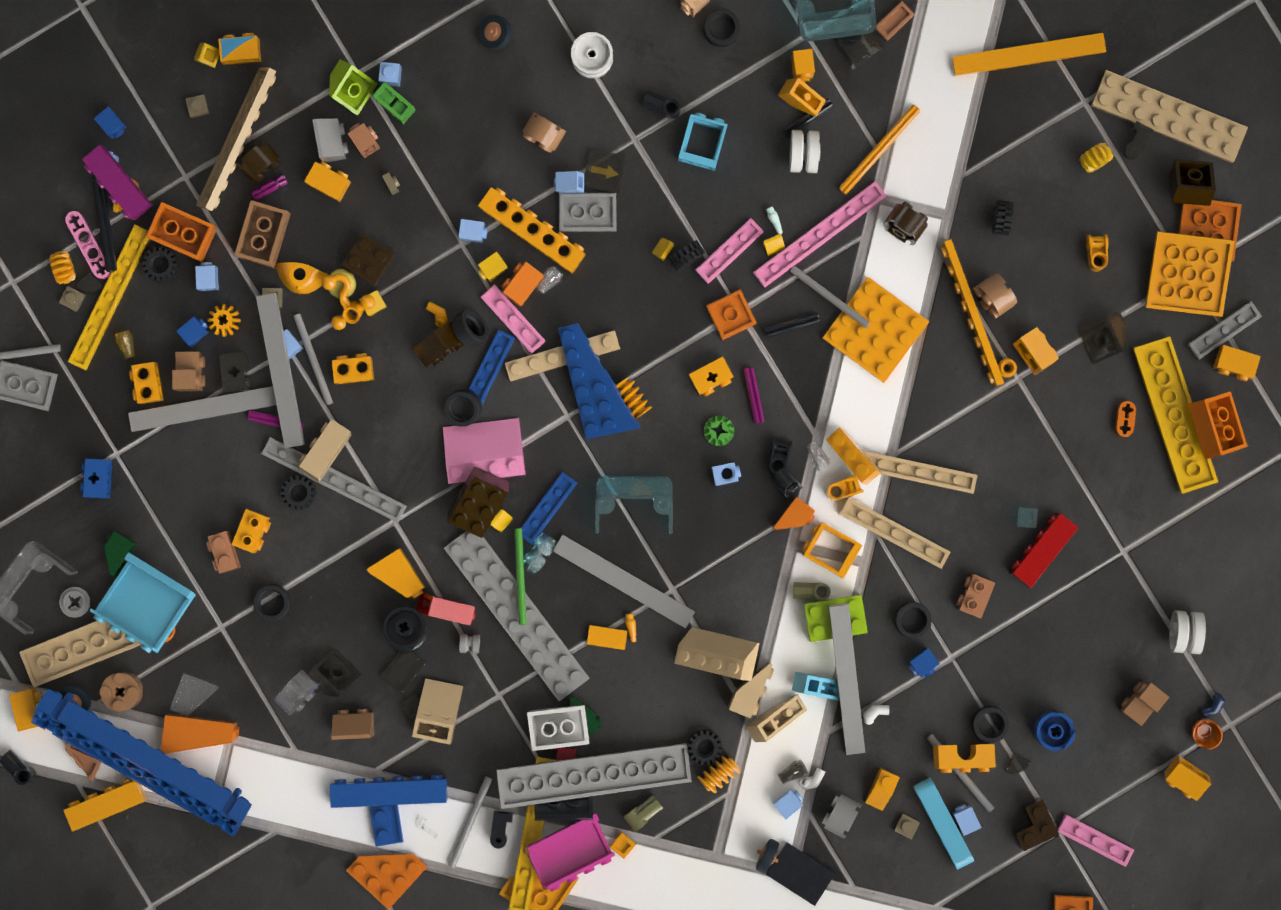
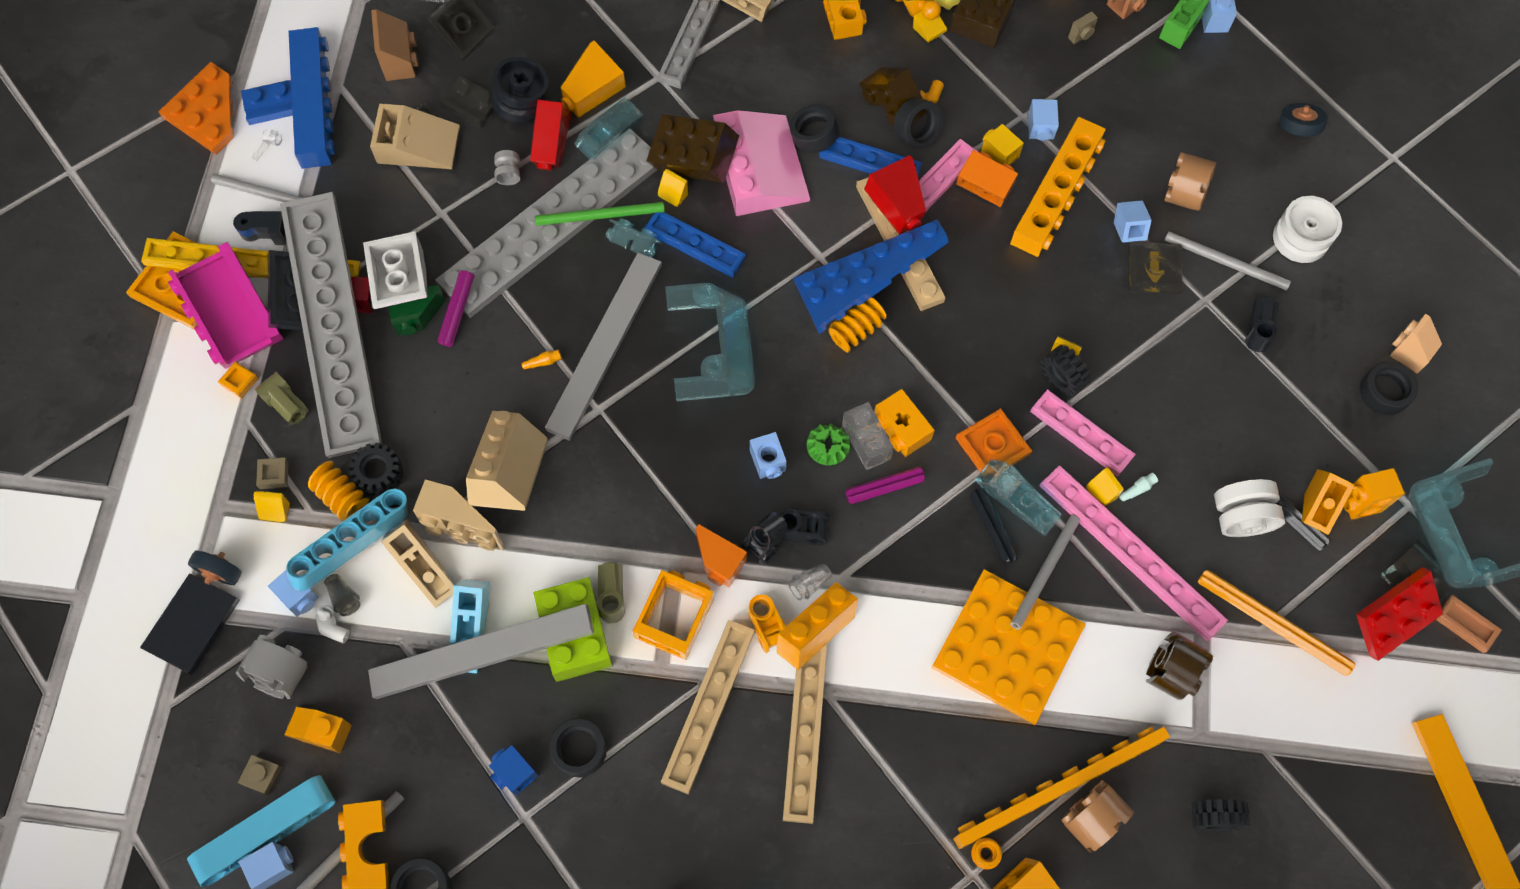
camera: 80 degrees right, 20 degrees down
clear cone [536,265,563,294] -> none
light grey tile [559,193,617,232] -> none
light orange tile [587,625,627,650] -> none
medium azure window [678,113,728,171] -> none
white arm [863,705,889,725] -> none
nougat brick [956,574,995,619] -> none
none -> yellow slope [254,491,290,522]
none -> dark tan plate [256,458,289,489]
none -> medium azure beam [286,489,408,591]
none -> magenta axle [437,270,475,347]
none -> clear light blue slope [574,97,643,160]
none -> clear brick [842,402,894,471]
none -> red slope [864,155,926,235]
none -> clear light blue slope [974,459,1062,536]
none -> light grey piece [1164,231,1291,290]
none -> red plate [1356,567,1443,661]

